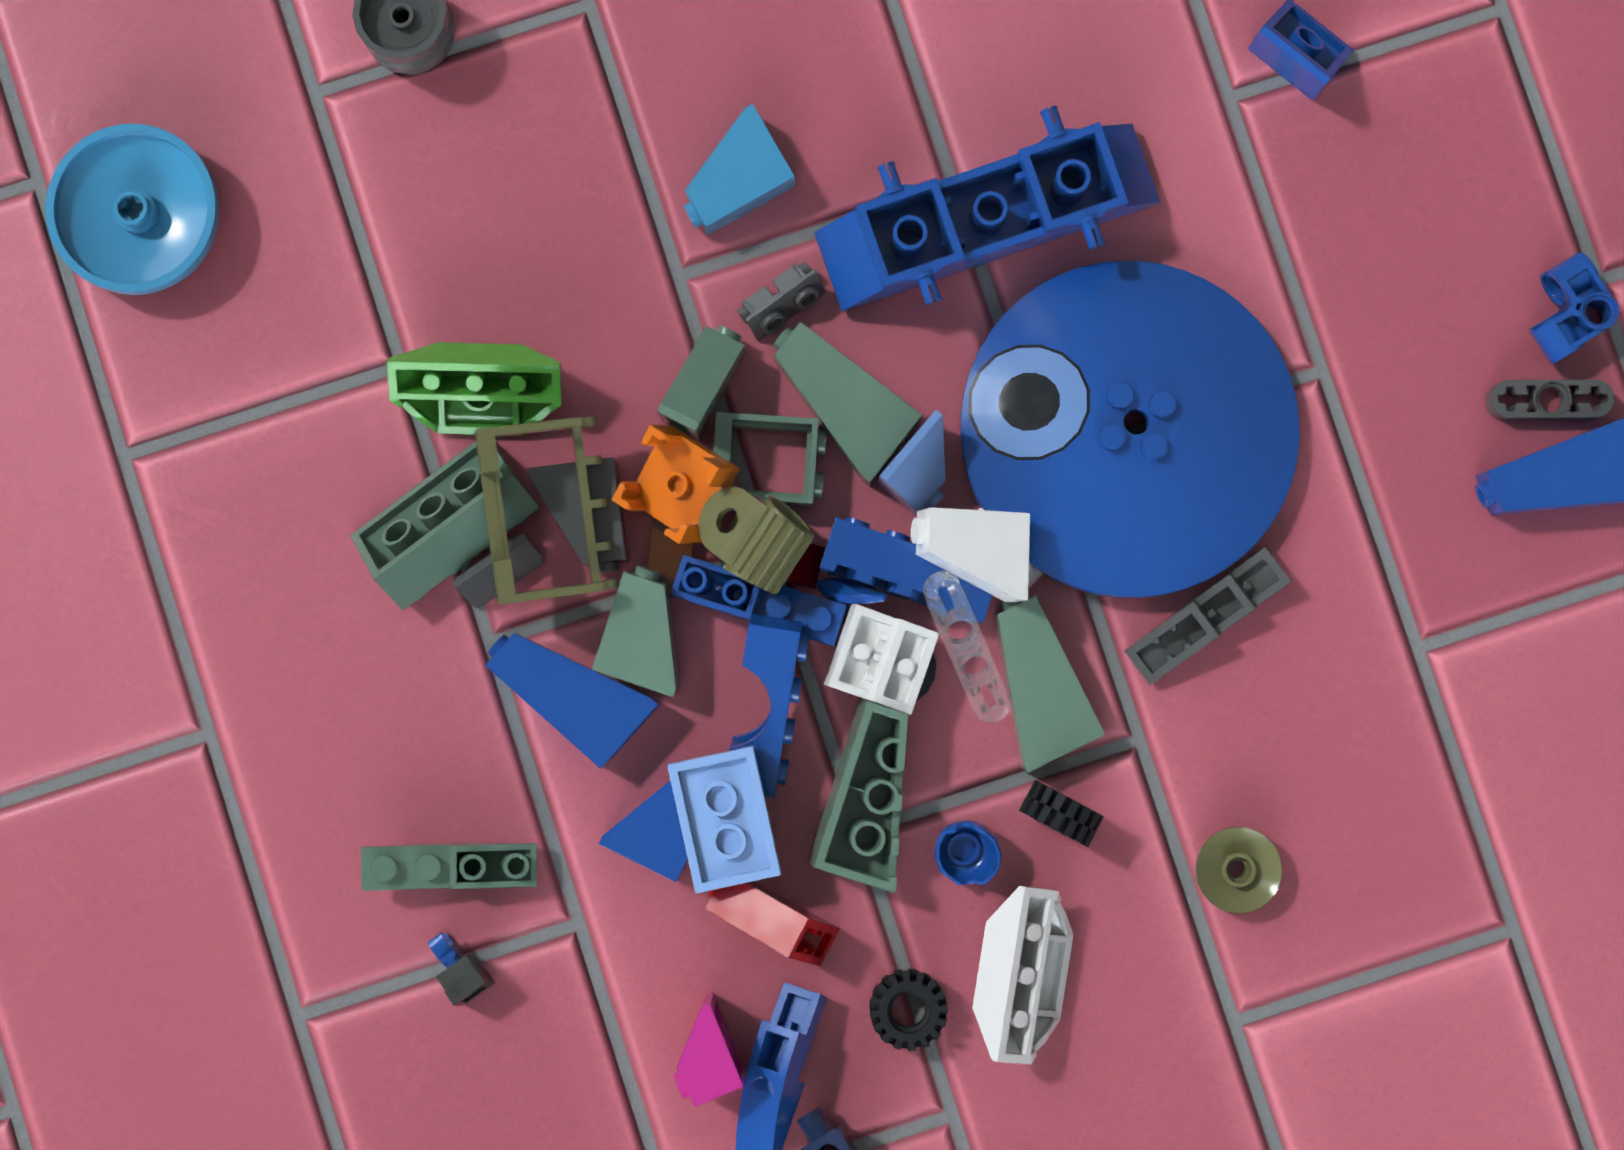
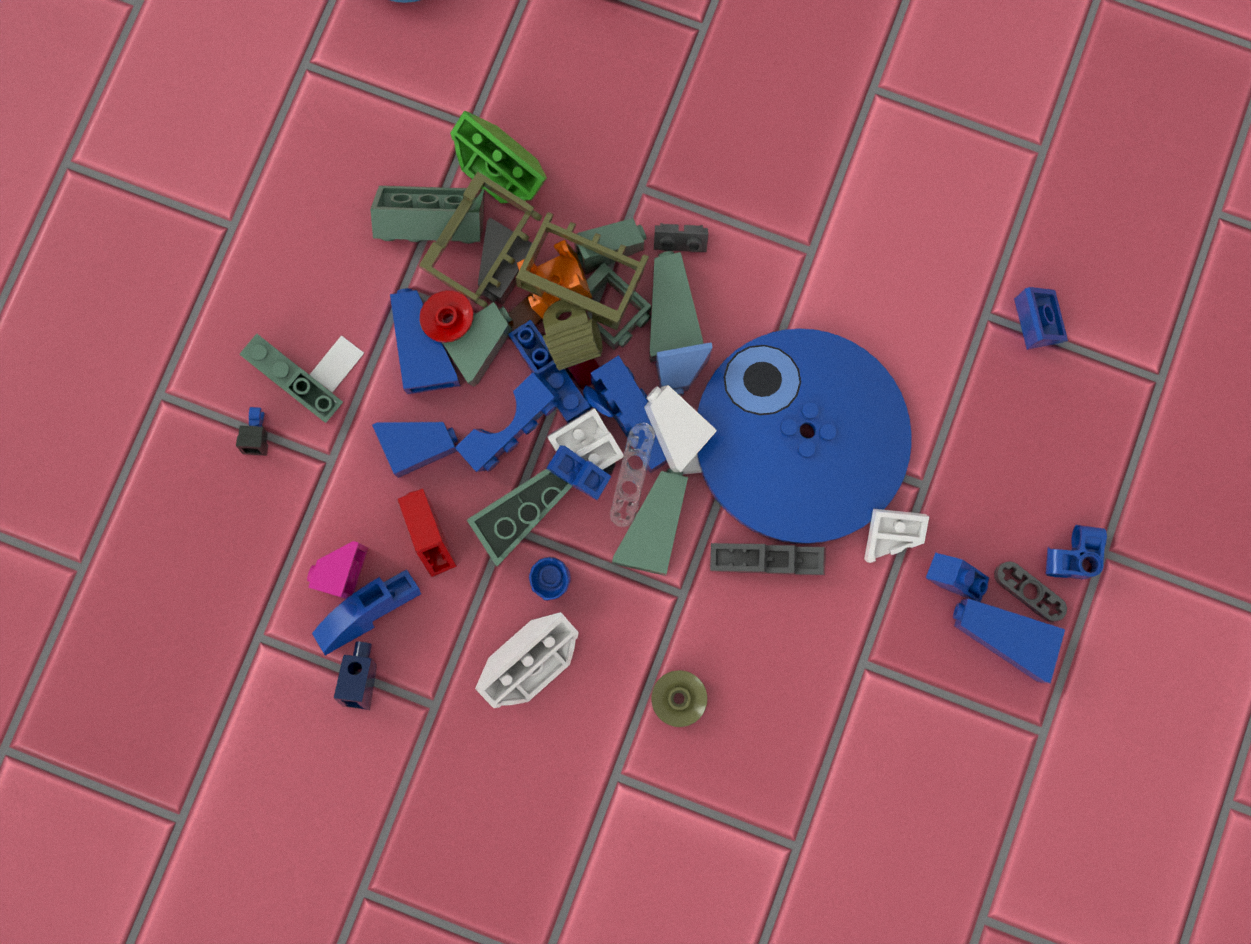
camera: 35 degrees right, 5 degrees down
dark grey slope [452,533,544,608] -> none
light blue plate [667,745,782,893] -> none
dark azure slope [683,104,795,235] -> none
blue piece [814,105,1160,313] -> none
black tyre [869,968,948,1051] -> none
black tyre [1019,780,1104,847] -> none
none -> white sticker [310,336,364,393]
none -> red dish [420,290,474,343]
none -> olive hinge [516,212,649,330]
none -> blue slope [546,445,612,500]
none -> white wing [864,509,929,563]
none -> blue slope [926,552,990,602]

